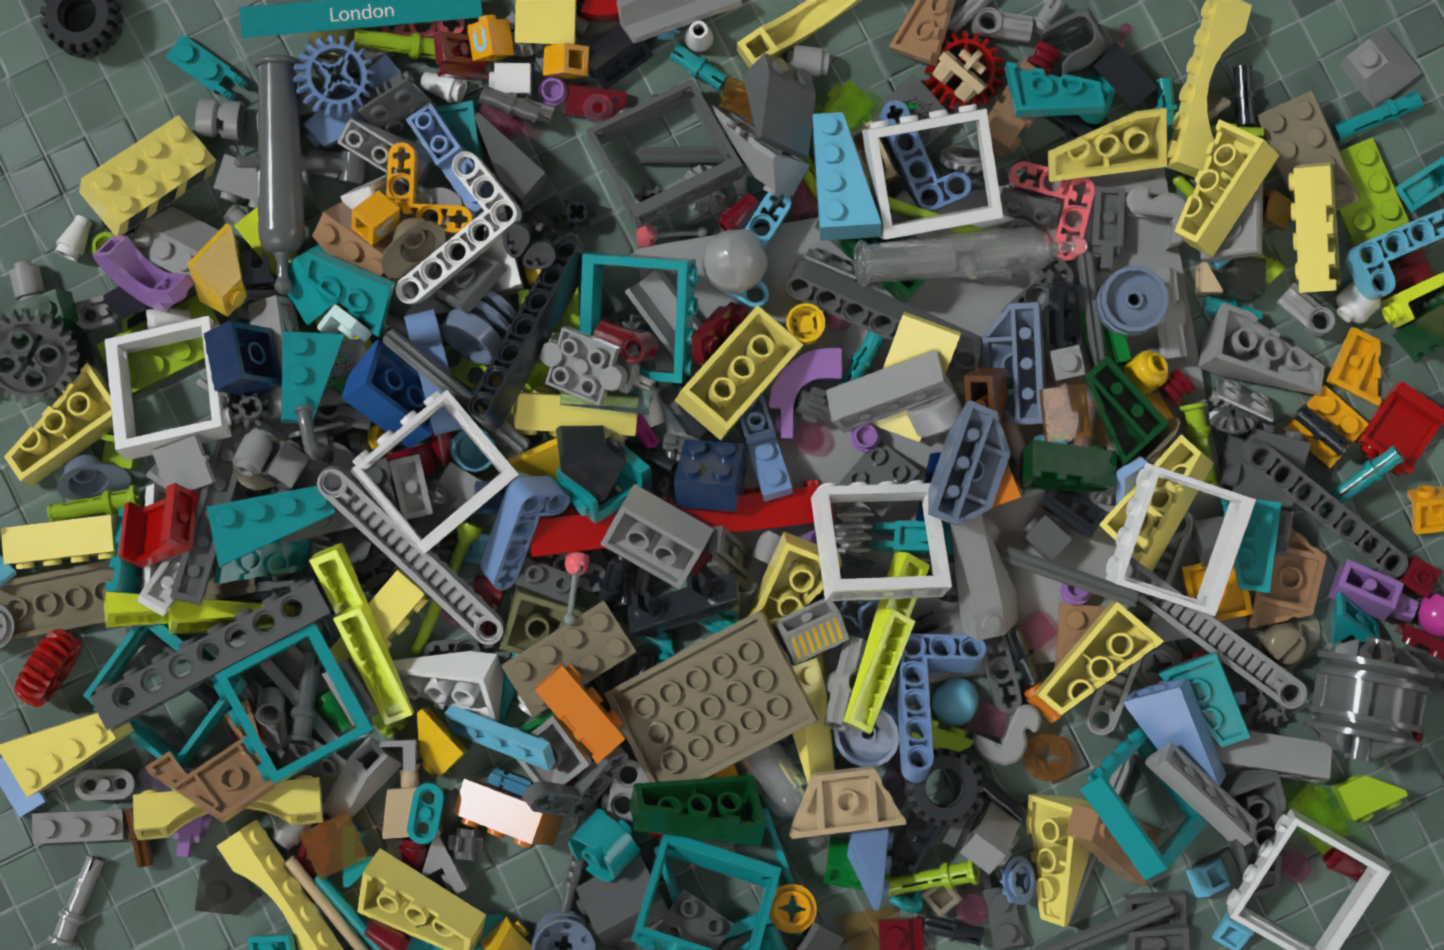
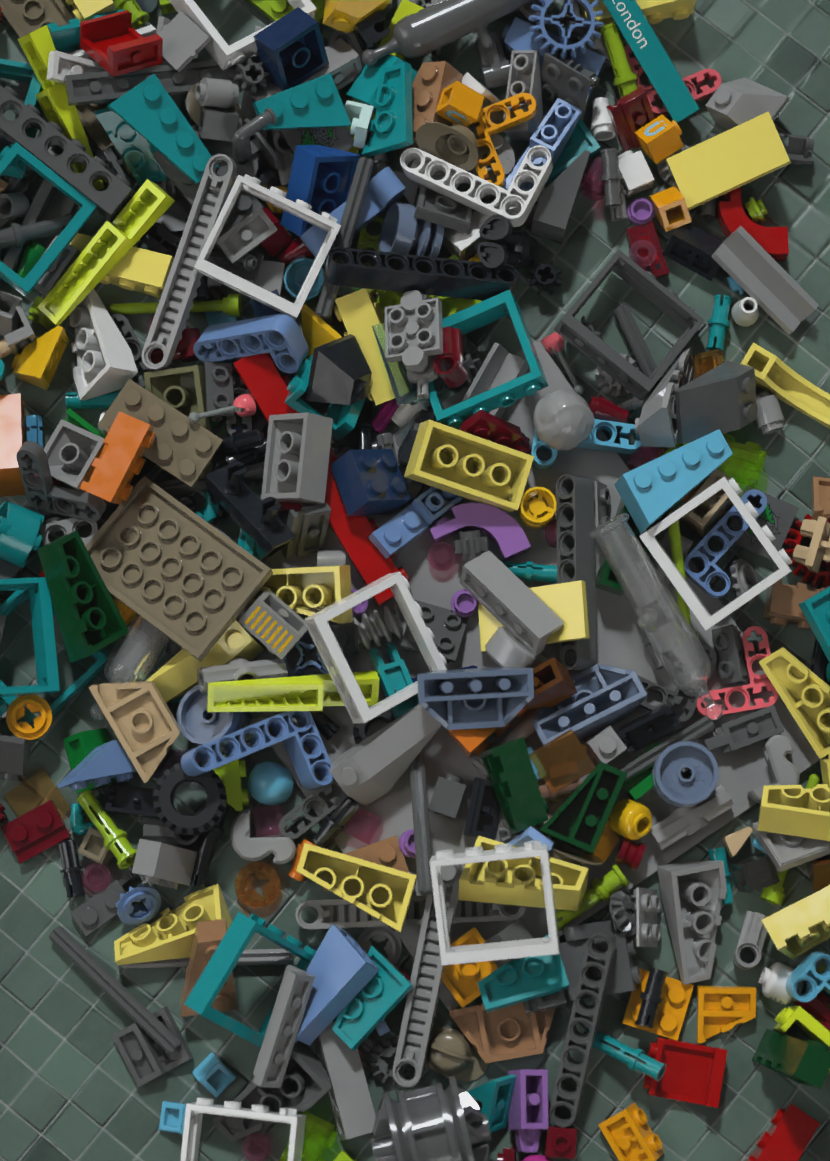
camera: 65 degrees right, 5 degrees down
medium azure plate [444,705,556,771] -> none

